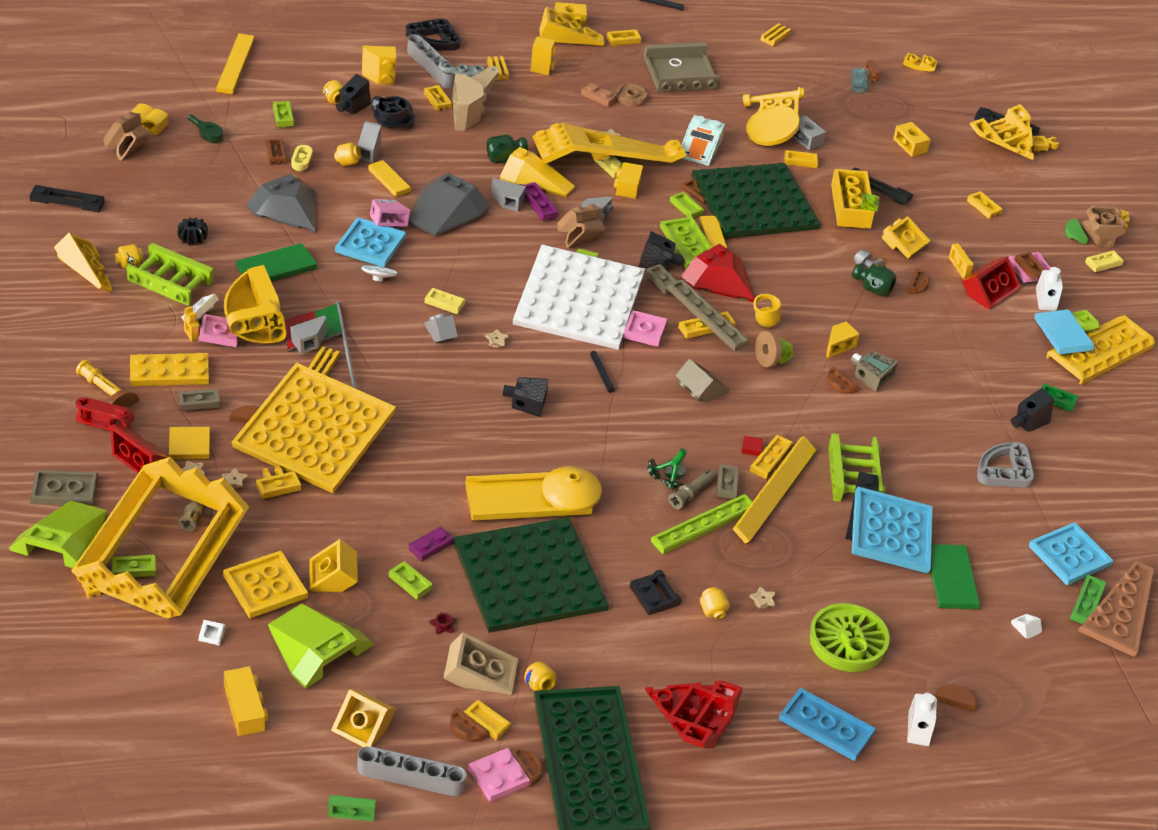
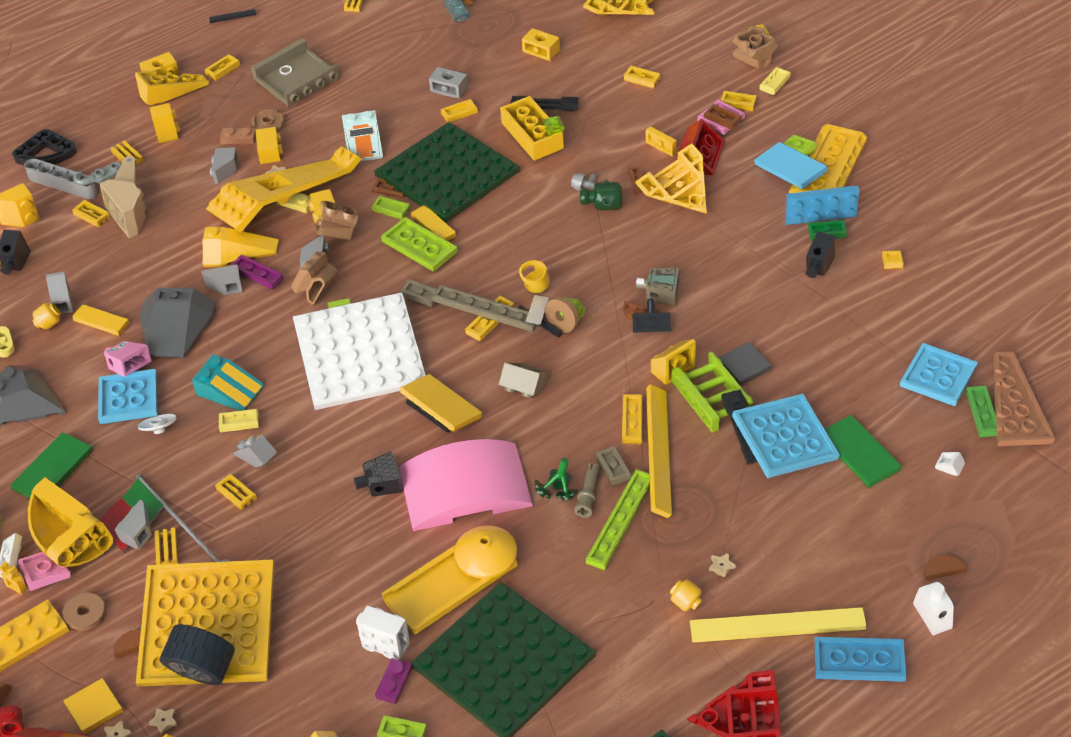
camera: 20 degrees left, 5 degrees up
dark tan plate [178,389,220,411] -> none
yellow hinge [256,465,301,499] -> none
black piece [371,96,415,129] -> none
tan plate [485,329,509,348] -> none
dark green piece [486,134,528,164] -> none
bright pink plate [623,310,667,347] -> none
black plate [629,570,682,615] -> none
torso [639,231,683,270] -> none
red wedge [680,244,755,302] -> none
red tile [742,435,763,456] -> none
yellow piece [743,87,805,146] -> none
lime piece [810,603,890,672] -> none
yellow slope [826,321,860,358] -> none
yellow plate [881,216,930,258] -> none
light grey beam [977,442,1034,488] -> none
white torso [1036,267,1063,311] -> none
bright green tile [1064,218,1088,244] -> none
none -> medium nougat tile [62,593,106,632]
none -> black wheel [159,624,235,685]
none -> teal slope [192,354,264,411]
none -> light grey slope [210,147,238,184]
none -> yellow tile [215,473,257,510]
none -> yellow brick [256,127,283,164]
none -> medium nougat piece [314,201,358,240]
none -> white brick [356,606,410,660]
none -> bright pink slope [399,439,533,531]
none -> yellow tile [400,374,482,432]
none -> black bar [518,305,563,338]
none -> white sticker [526,295,549,324]
none -> black plate [632,298,671,333]
none -> yellow wedge [635,143,707,214]
none -> yellow slope [651,339,696,385]
none -> light yellow tile [690,607,866,643]
none -> dark grey tile [718,342,772,386]
none -> yellow tile [721,91,757,111]
none -> dark azure plate [785,185,859,225]
none -> yellow tile [882,251,904,269]

